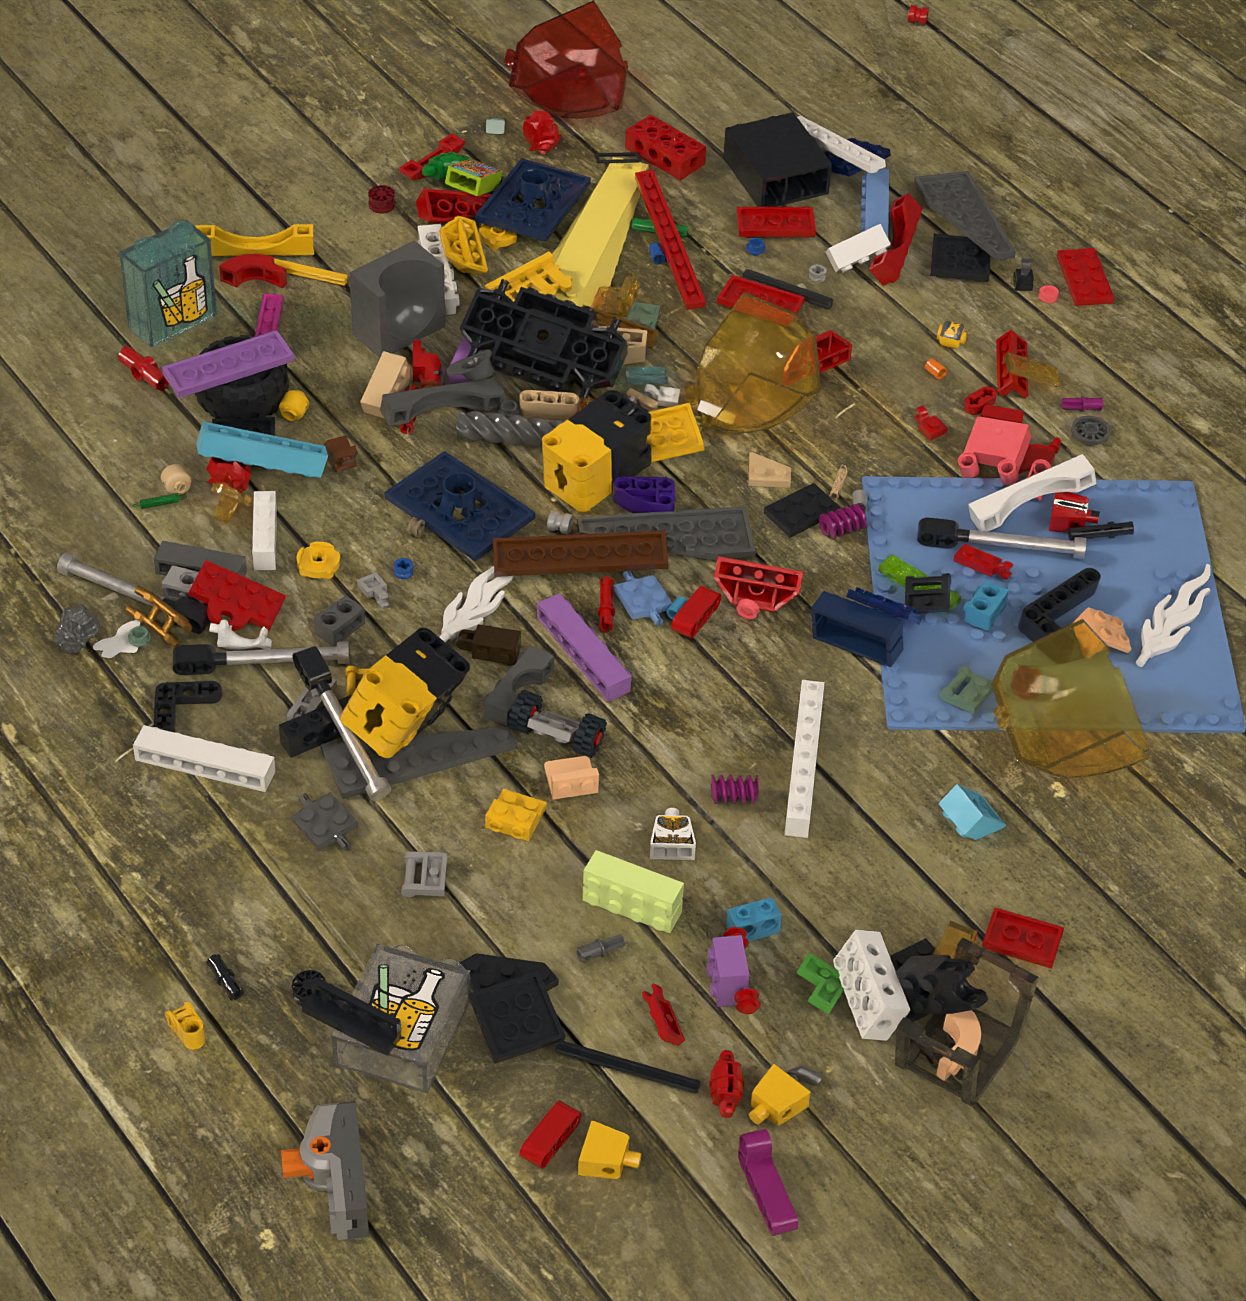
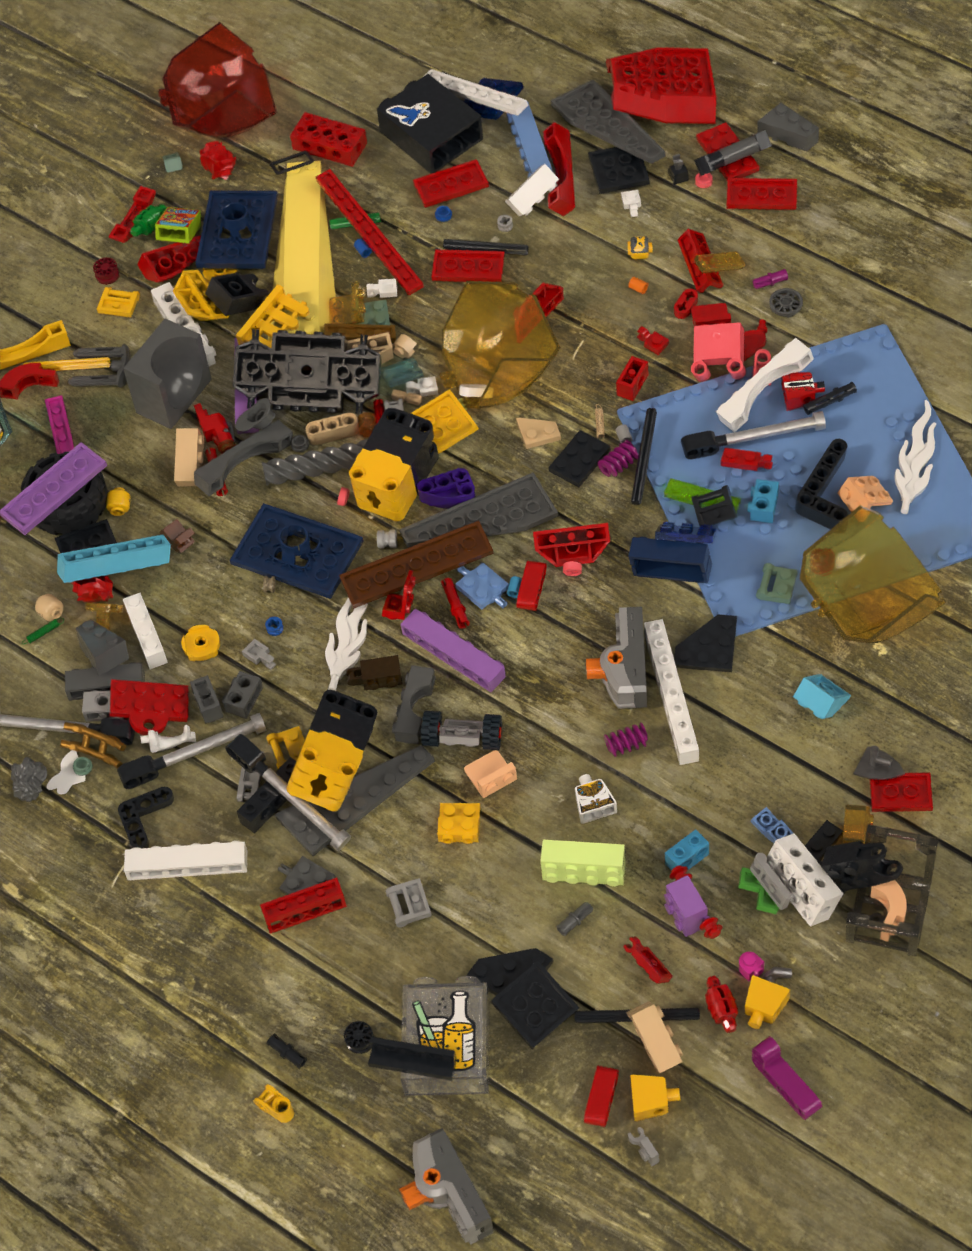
camera: 10 degrees left, 10 degrees up
none -> dark grey piece [68,344,131,388]
none -> dark grey wedge [76,619,129,676]
none -> yellow plate [97,287,140,318]
none -> dark grey brick [190,675,223,724]
none -> black brick [205,272,271,316]
none -> red fence [260,878,347,934]
none -> coral tile [337,487,350,506]
none -> white plate [366,279,397,298]
none -> red bracket [382,570,416,620]
none -> sticker [386,103,431,126]
none -> tan plate [392,334,417,359]
none -> piece [586,607,647,709]
none -> red wedge [606,47,717,124]
none -> red brick [616,356,649,401]
none -> white plate [621,190,641,217]
none -> tan wedge [626,1001,683,1073]
none -> light grey plate [628,1127,659,1166]
none -> black axle [631,408,657,505]
none -> black plate [674,614,737,672]
none -> piece [694,130,772,176]
none -> red plate [727,178,797,210]
none -> dark pink plate [739,952,764,981]
none -> medium blue slope [750,807,794,843]
none -> light grey plate [750,853,793,910]
none -> dark grey wedge [757,103,819,151]
none -> flat silver shield [853,746,905,780]

